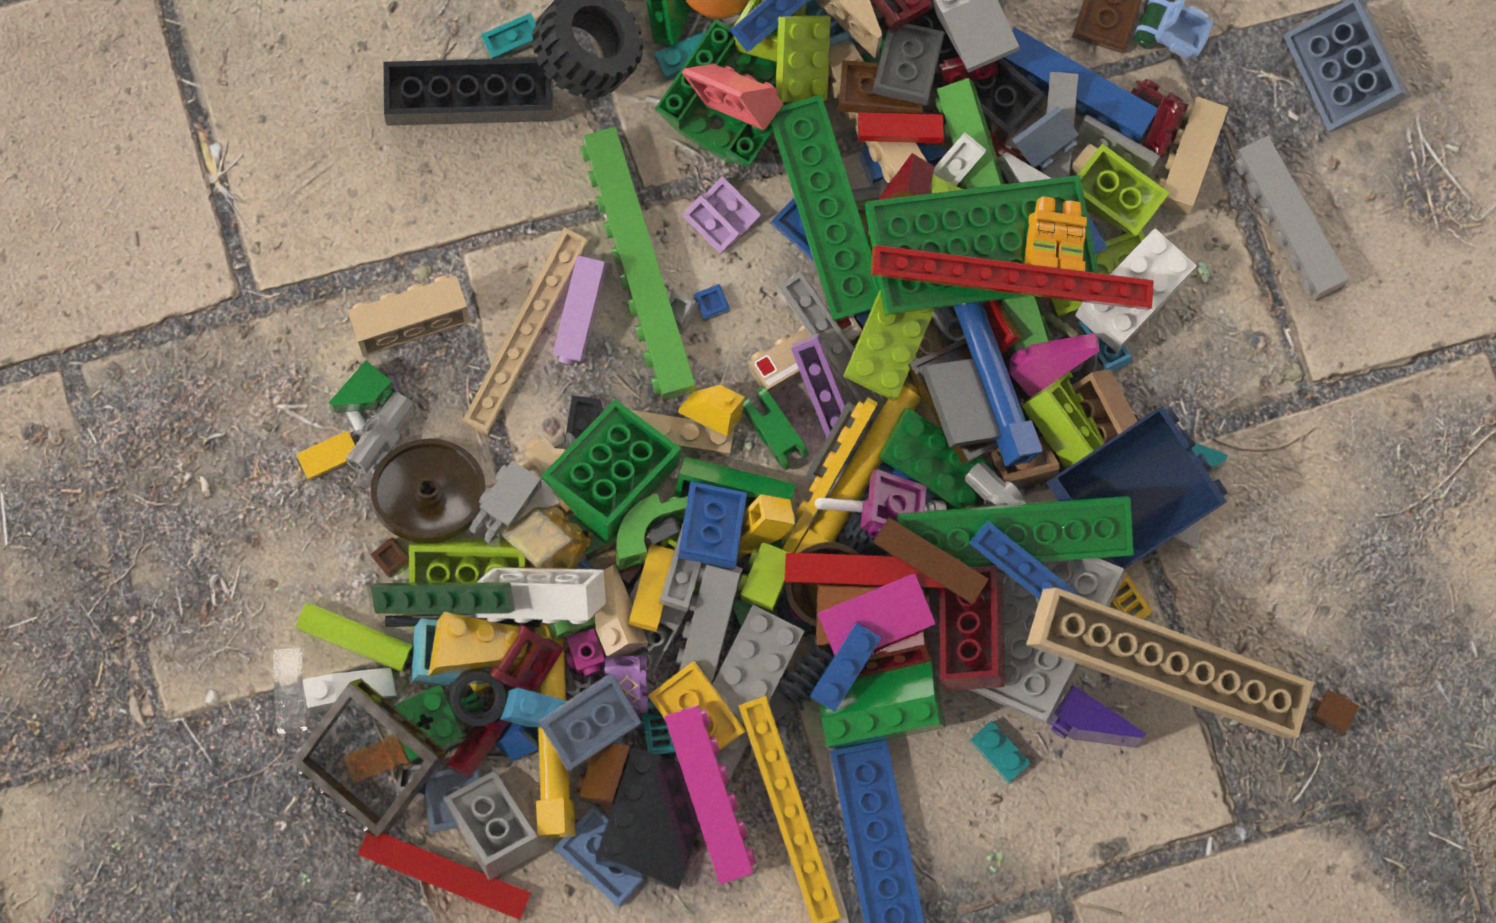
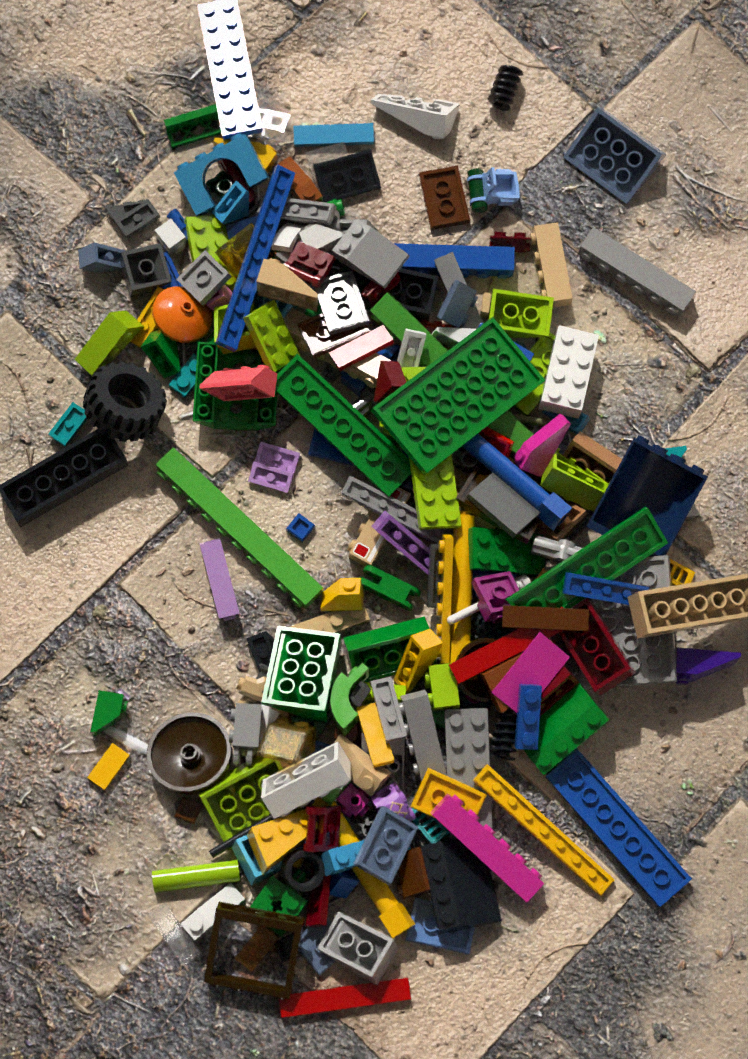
camera: 30 degrees left, 0 degrees up
light grey piece [346,392,414,474] -> none
tan brick [348,275,470,357] -> none
dark green plate [370,582,515,614] -> none
tan tile [462,227,590,436] -> none
light grey tile [669,290,699,328] -> none
blue tile [677,481,747,569] -> none
red plate [871,245,1154,310] -> none
teal plate [970,720,1031,784] -> none
light orange hips [1024,197,1087,271] -> none
light grey plate [1076,115,1160,177] -> none
dark red hinge [1142,96,1189,157] -> none

